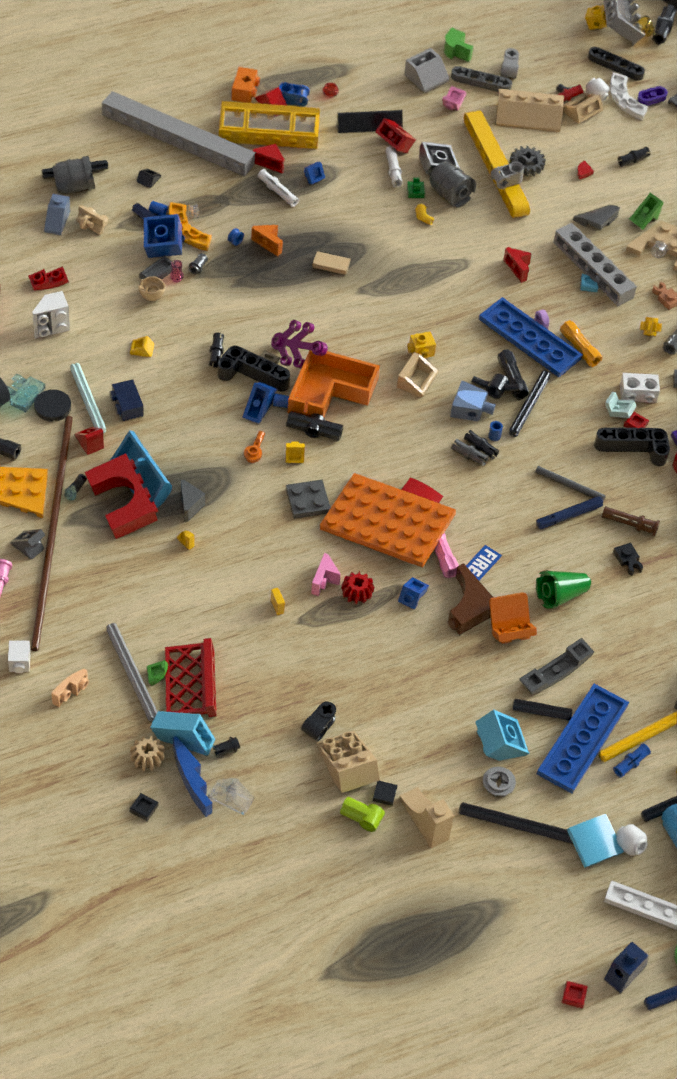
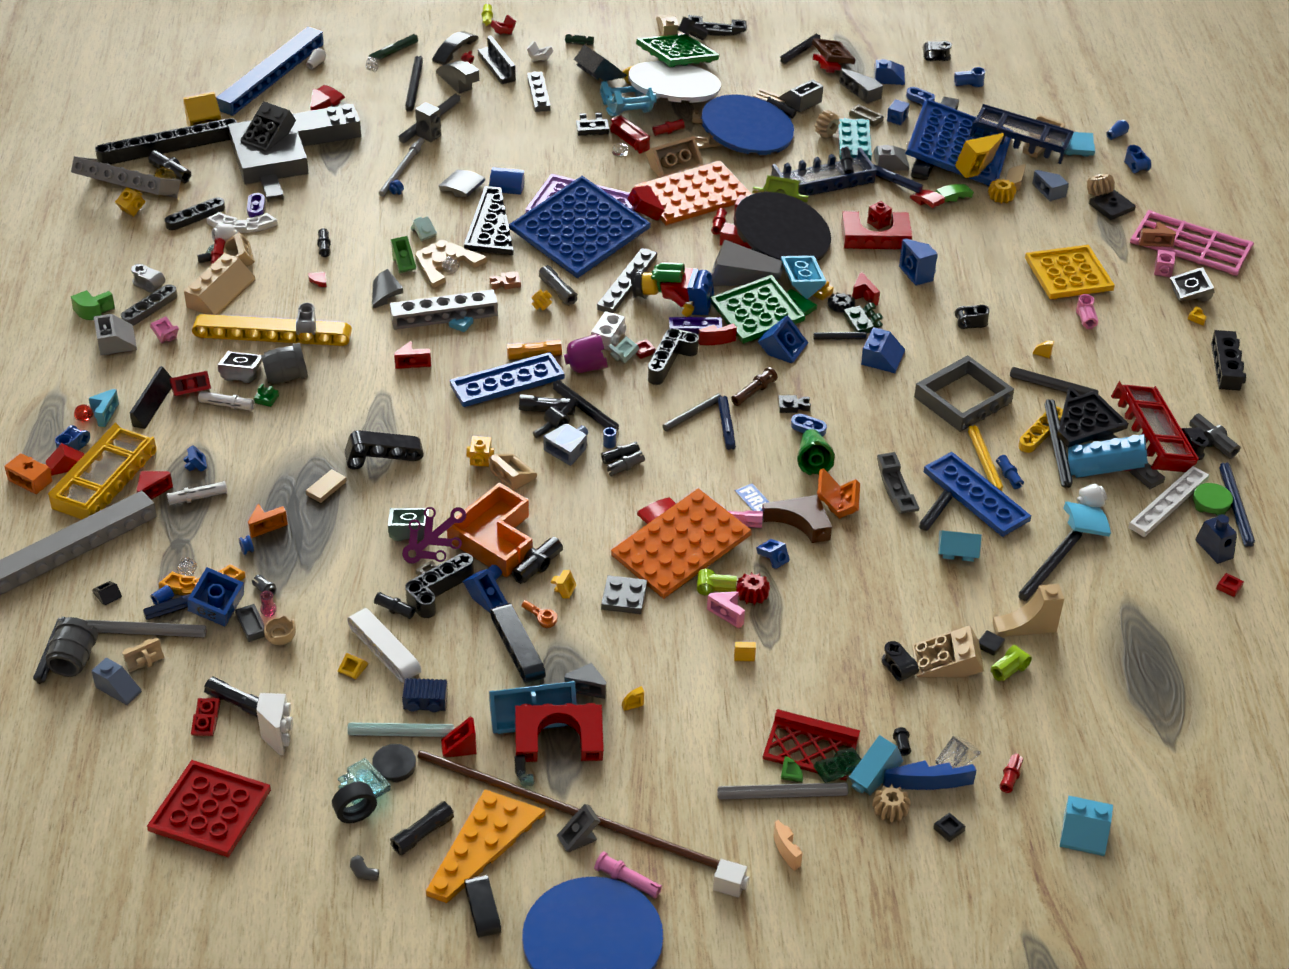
camera: 65 degrees left, 10 degrees down
yellow arm [415,204,434,225] -> none
light grey gear [483,767,516,797] -> none
dark grey gear [509,146,546,177] -> none
lavender tile [534,309,549,329] -> none
none -> light grey axle [85,620,207,637]
none -> medium azure slope [89,389,119,427]
none -> black axle [204,676,259,718]
none -> black beam [345,430,424,470]
none -> white beam [347,608,422,683]
none -> sand green slope [388,508,429,541]
none -> beam [490,603,546,684]
none -> magenta cylinder [564,334,608,373]
none -> lime piece [697,569,737,596]
none -> blue plate [791,414,827,436]
none -> clear green slope [813,747,861,783]
none -> red axle [999,753,1023,793]
none -> medium azure slope [1060,796,1113,856]

